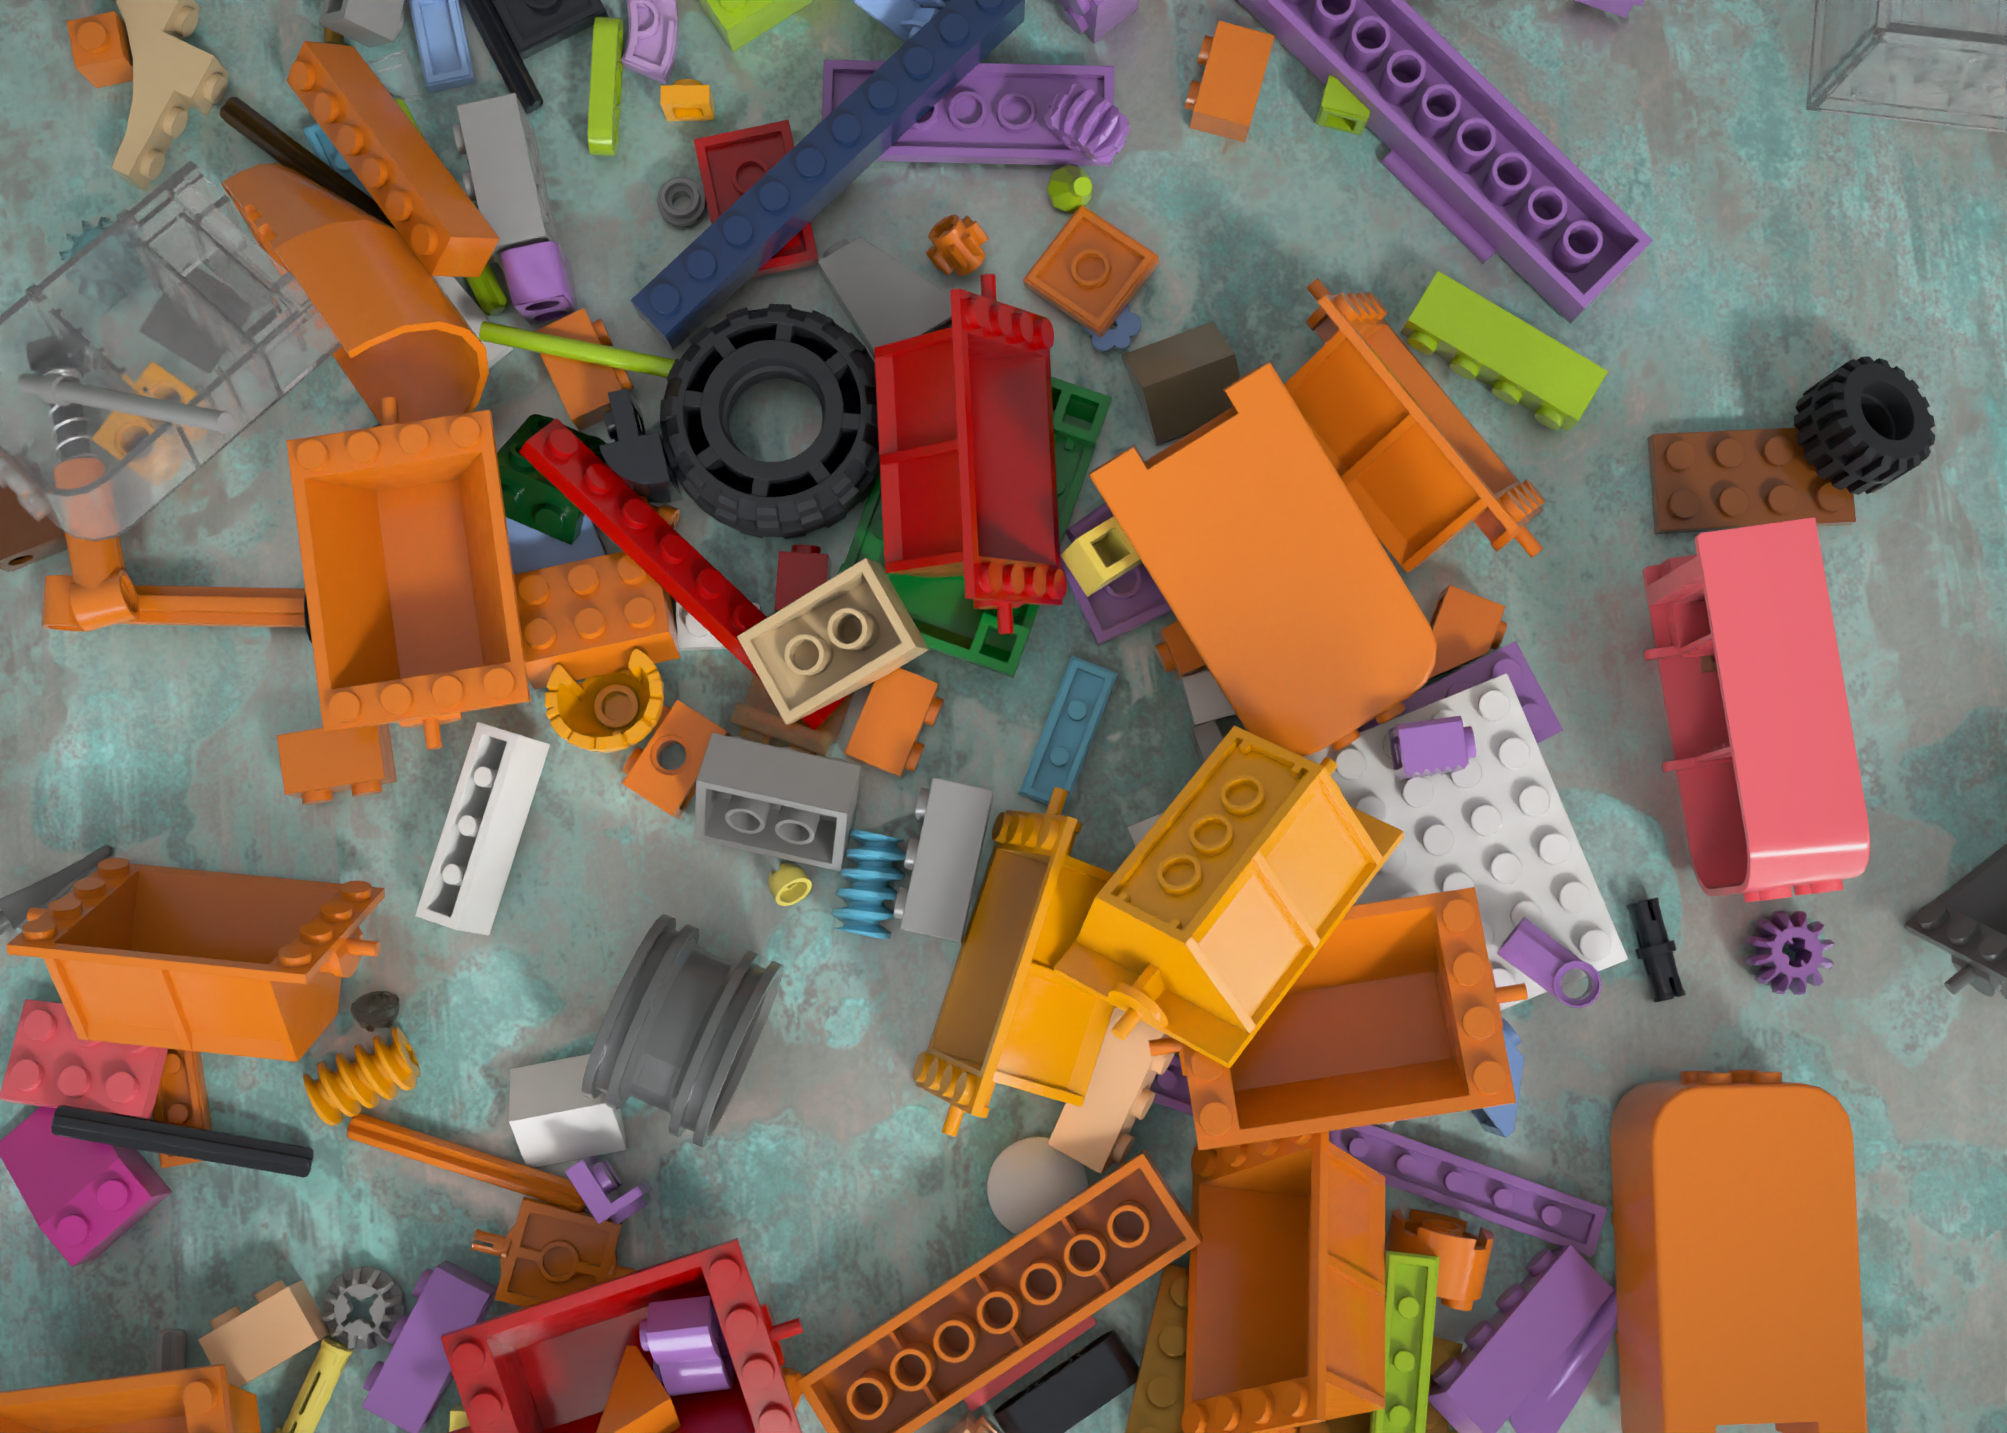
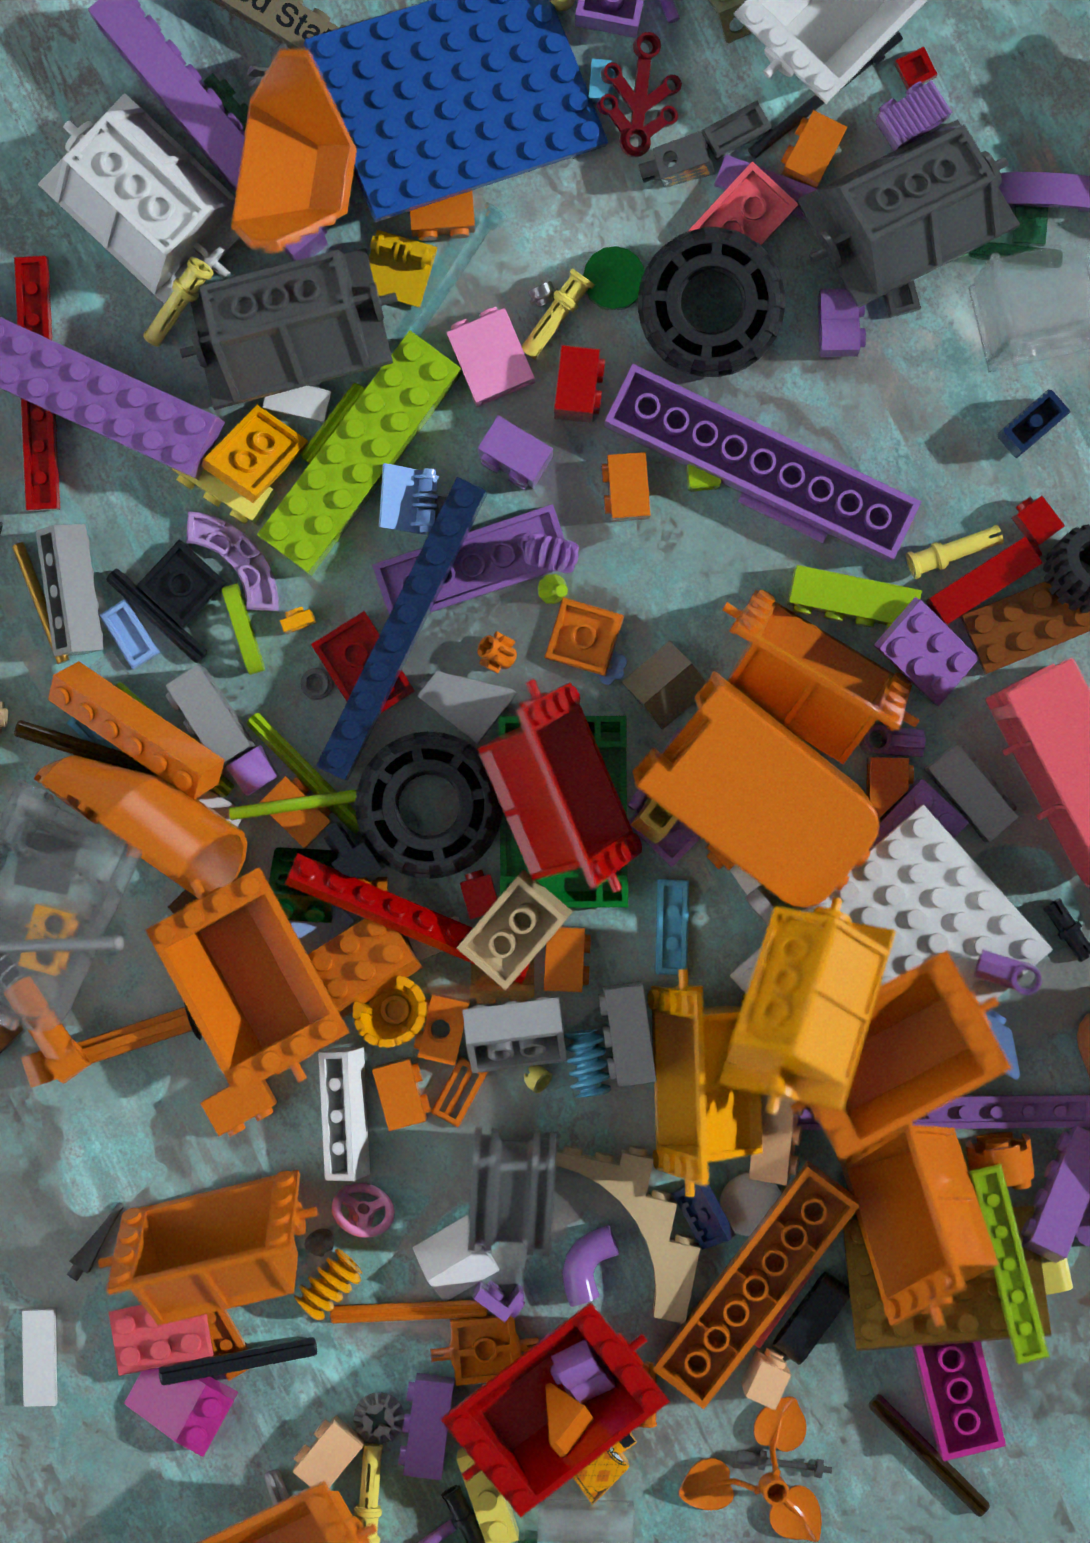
camera: 20 degrees left, 5 degrees up
medium lavender brick [1388,716,1476,781] -> none
none -> lime axle [246,713,360,833]
none -> bright pink piece [332,1183,395,1238]
none -> orange brick [372,1057,431,1131]
none -> orange tile [430,1056,488,1127]
none -> tan arch [555,1145,701,1324]
none -> medium lavender cylinder [562,1225,619,1307]
none -> dark blue bracket [672,1183,736,1250]
none -> medium lavender piece [859,725,926,757]
none -> medium lavender plate [873,597,980,706]
none -> light yellow pin [906,525,1004,579]
none -> light grey brick [924,744,1019,842]
none -> red brick [925,536,1043,625]
none -> dark blue brick [997,390,1070,458]
none -> red brick [1011,496,1065,546]

